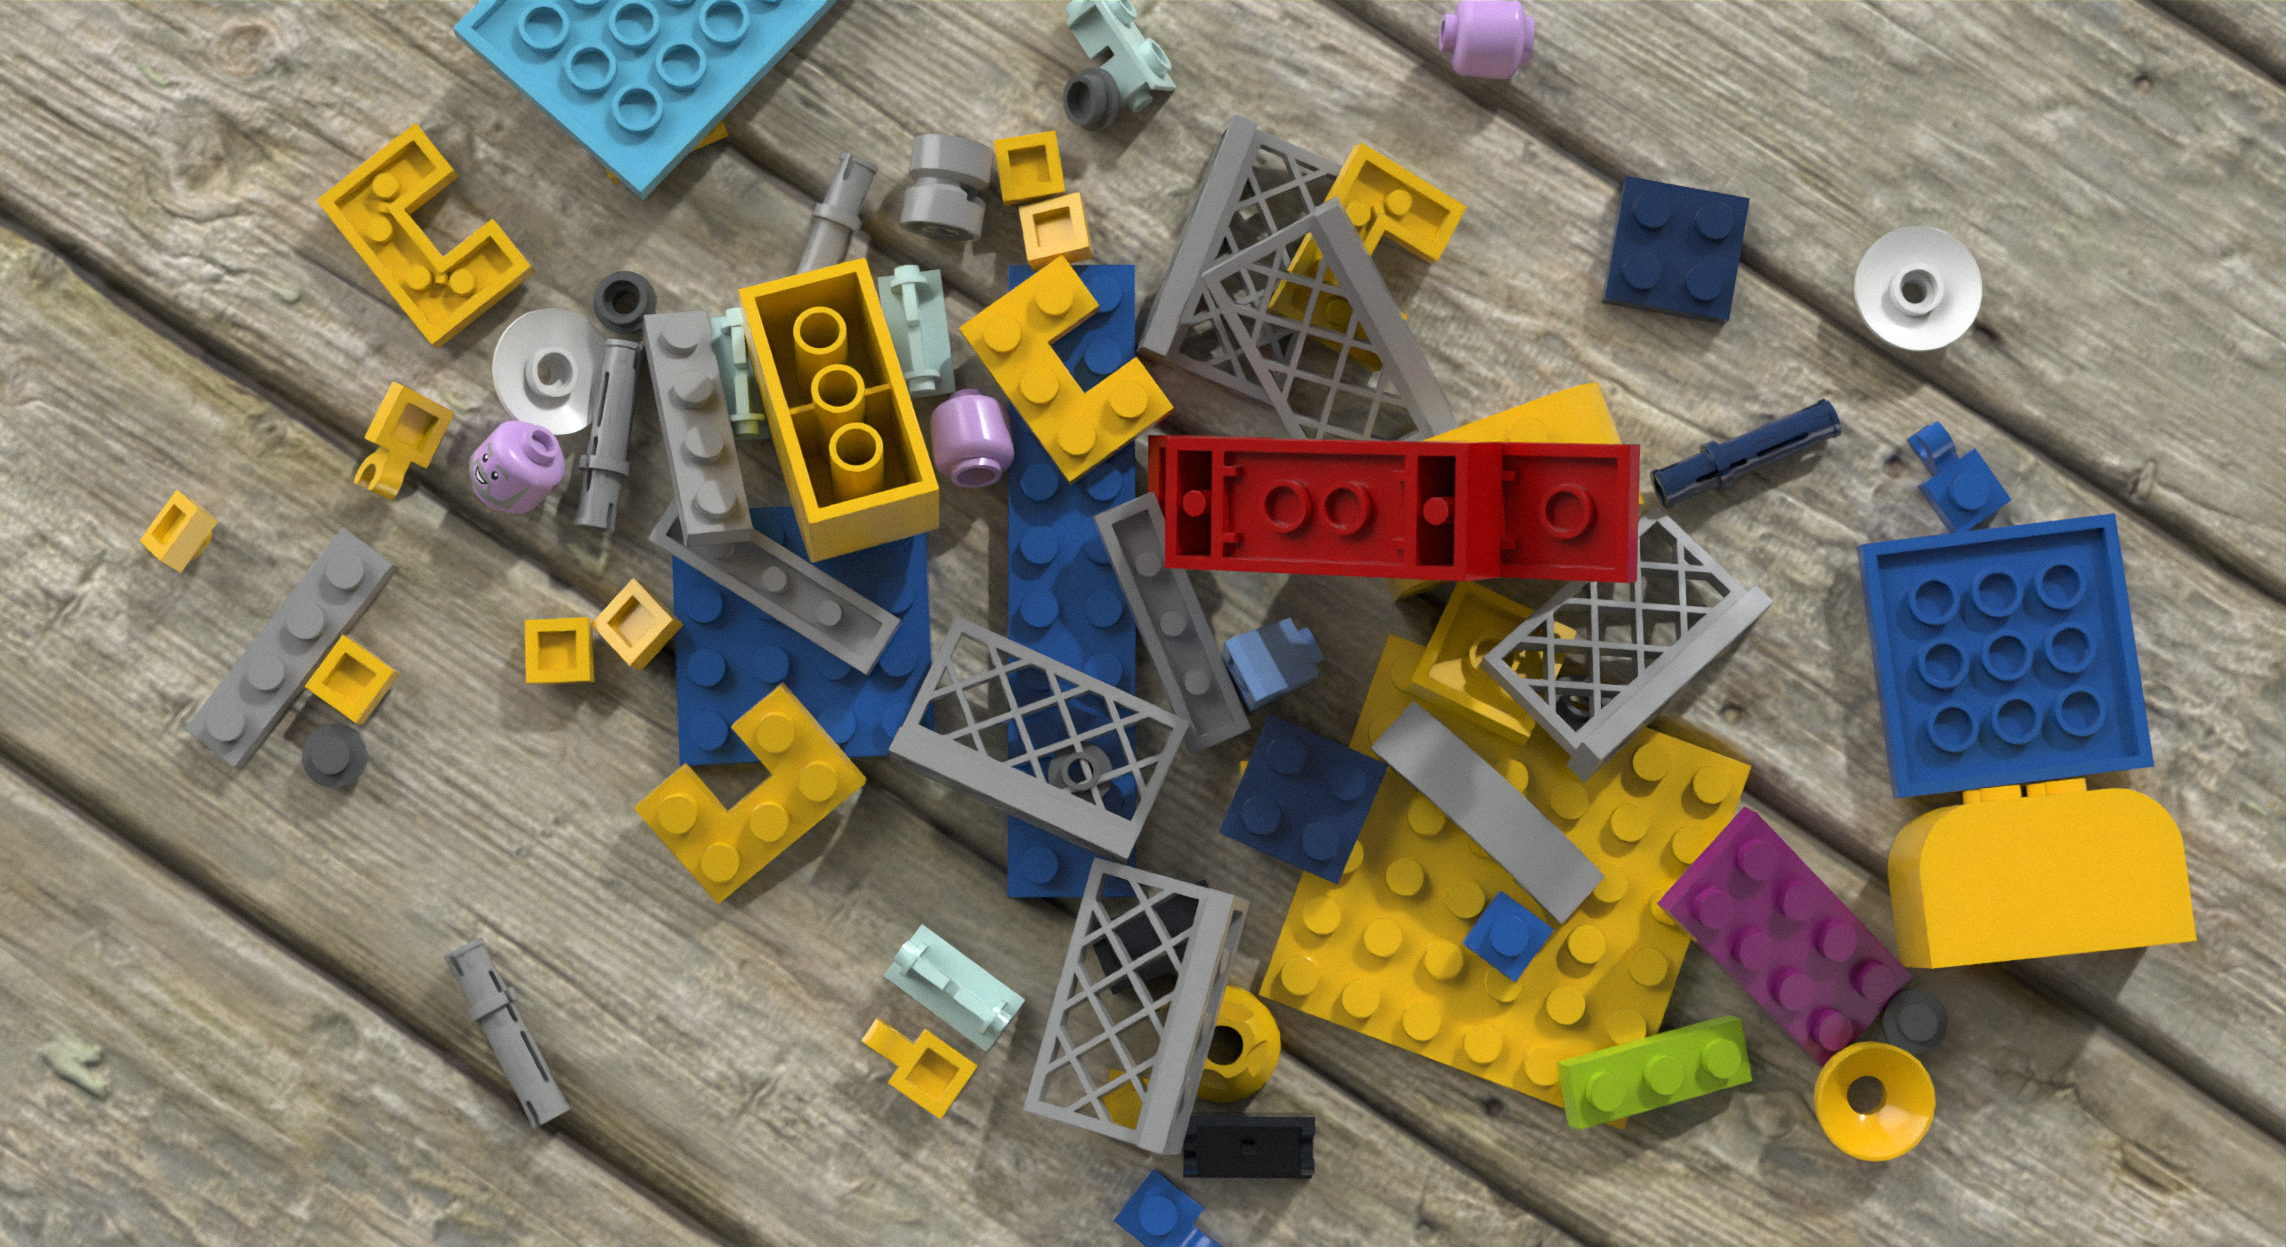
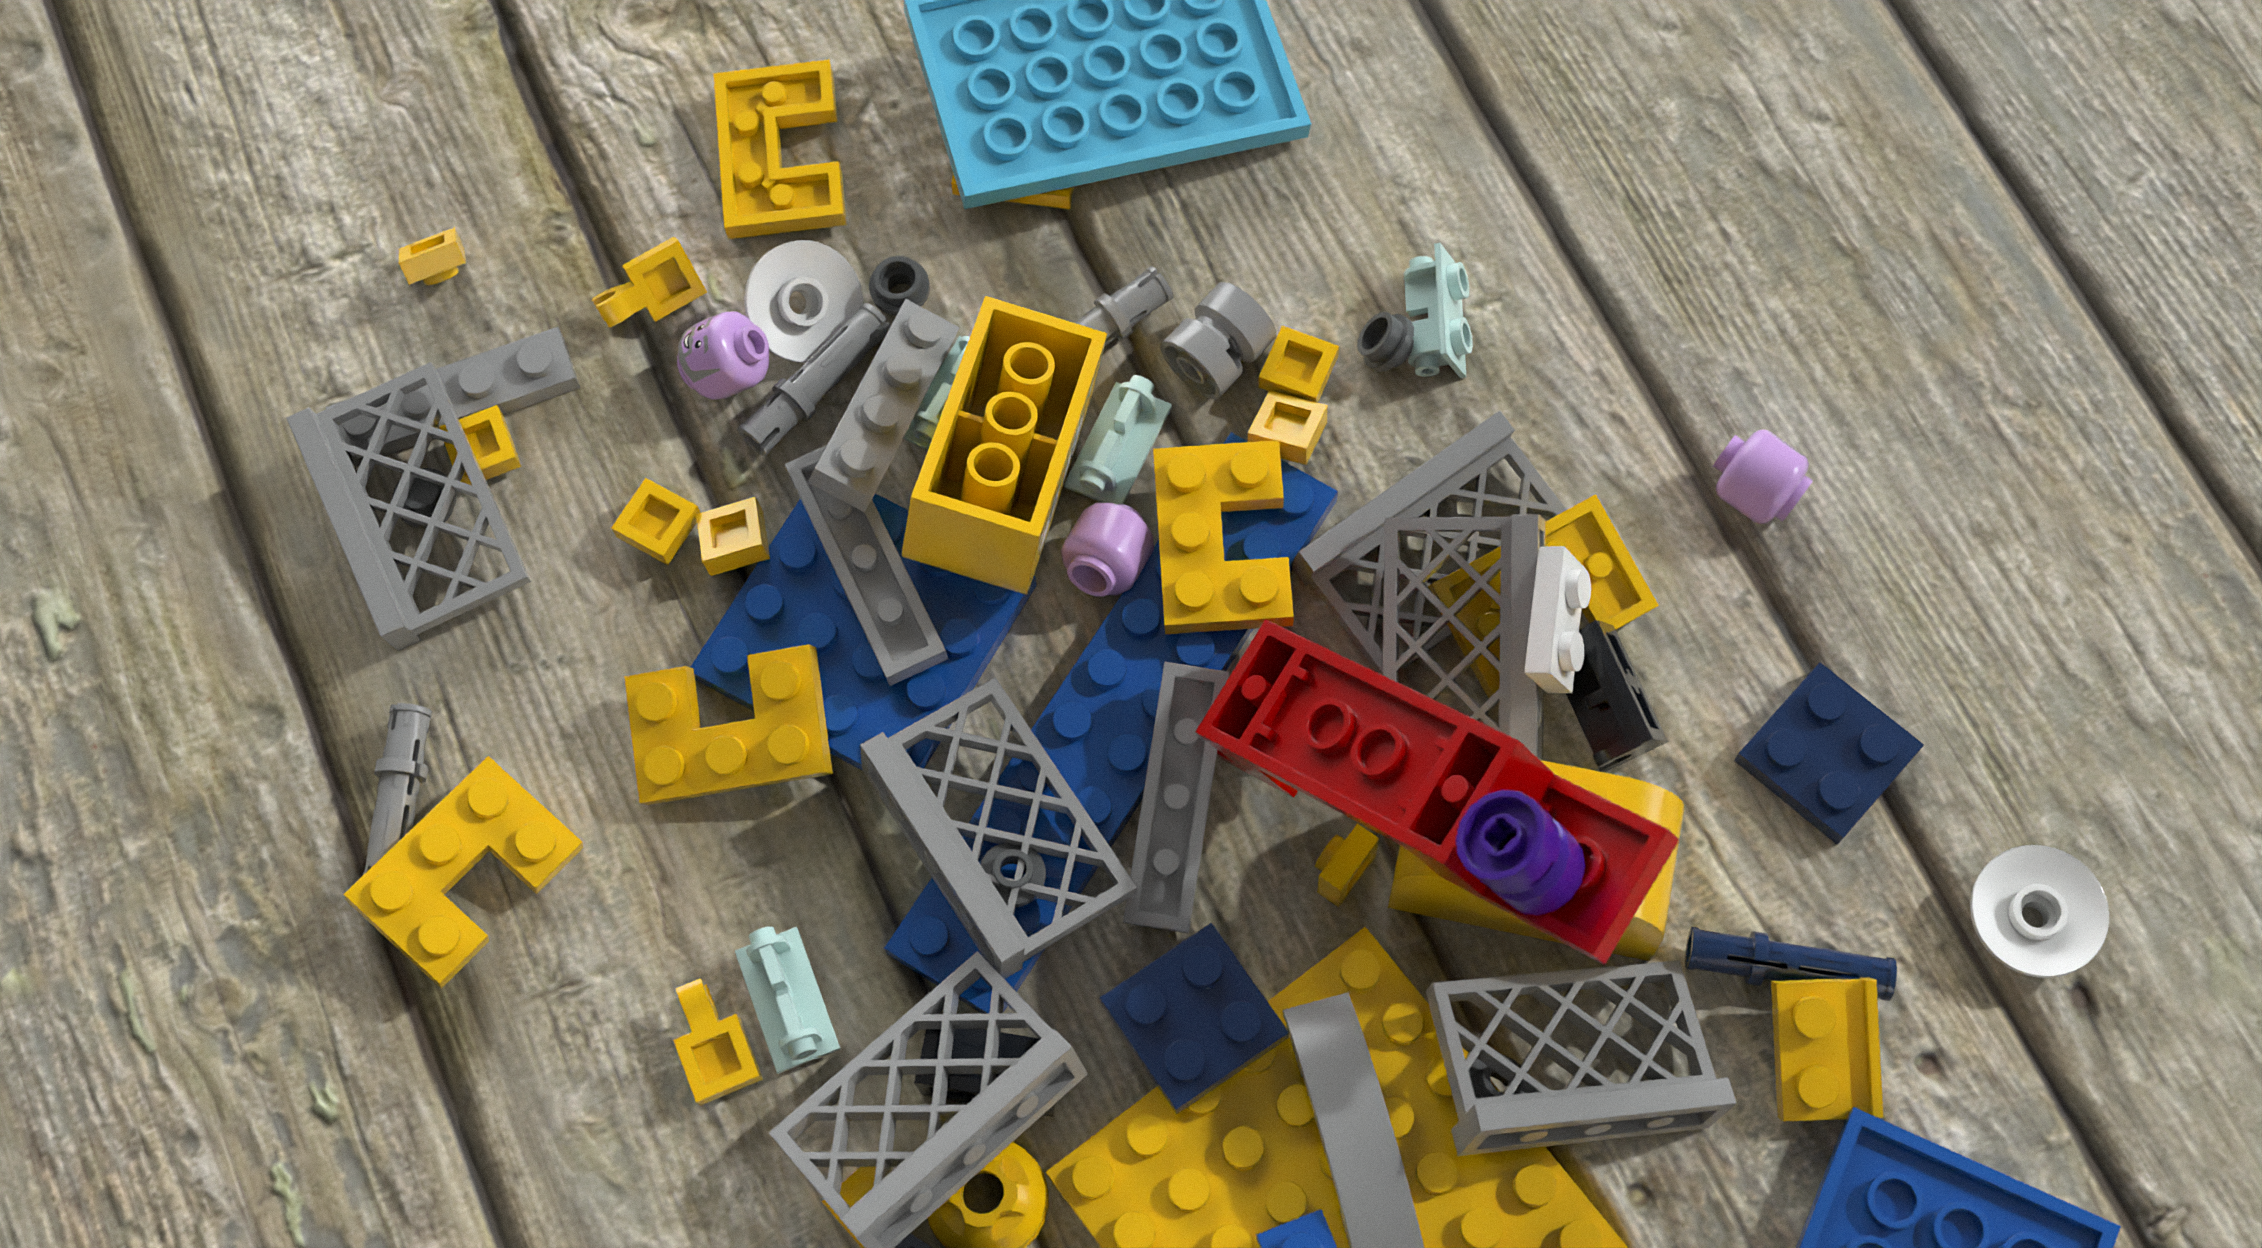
camera: 35 degrees right, 15 degrees down
medium blue slope [1221,618,1324,715] -> none
yellow plate [1406,581,1577,747] -> none
blue plate [1906,421,2012,533] -> none
none -> light grey fence [286,362,531,651]
none -> yellow plate [343,756,583,989]
none -> yellow plate [1315,823,1379,908]
none -> dark purple wheel [1456,790,1585,915]
none -> white plate [1524,546,1591,693]
none -> black hinge [1566,620,1668,773]
none -> yellow plate [1771,978,1884,1121]

